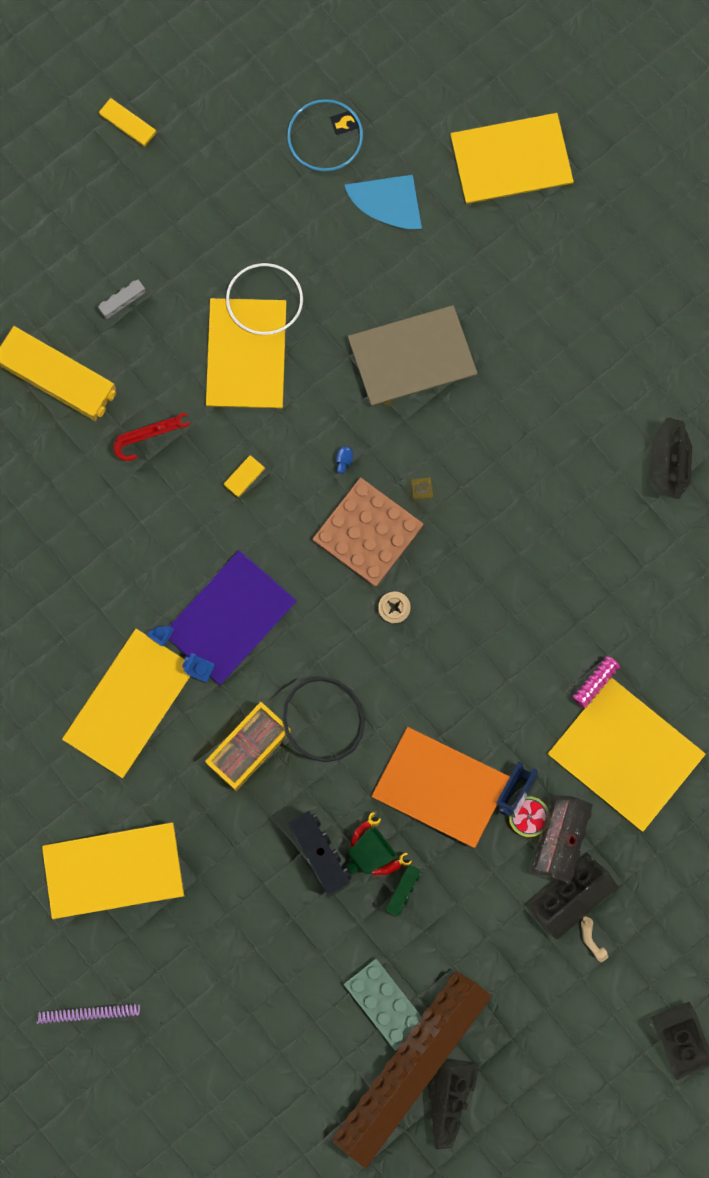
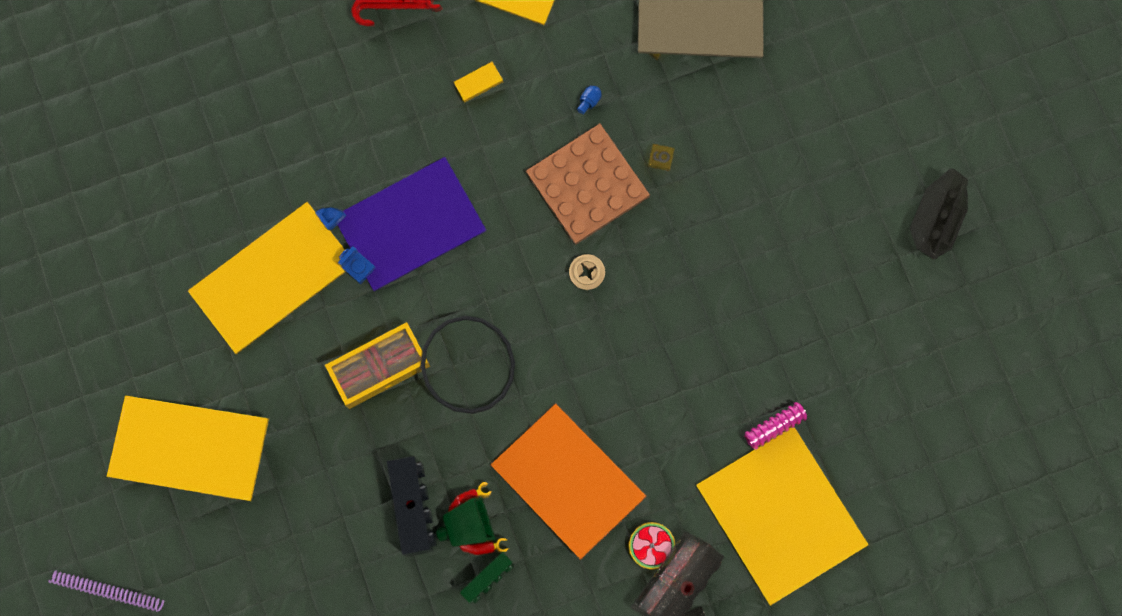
camera: 20 degrees right, 0 degrees up
dark blue window [496,762,539,818] -> none

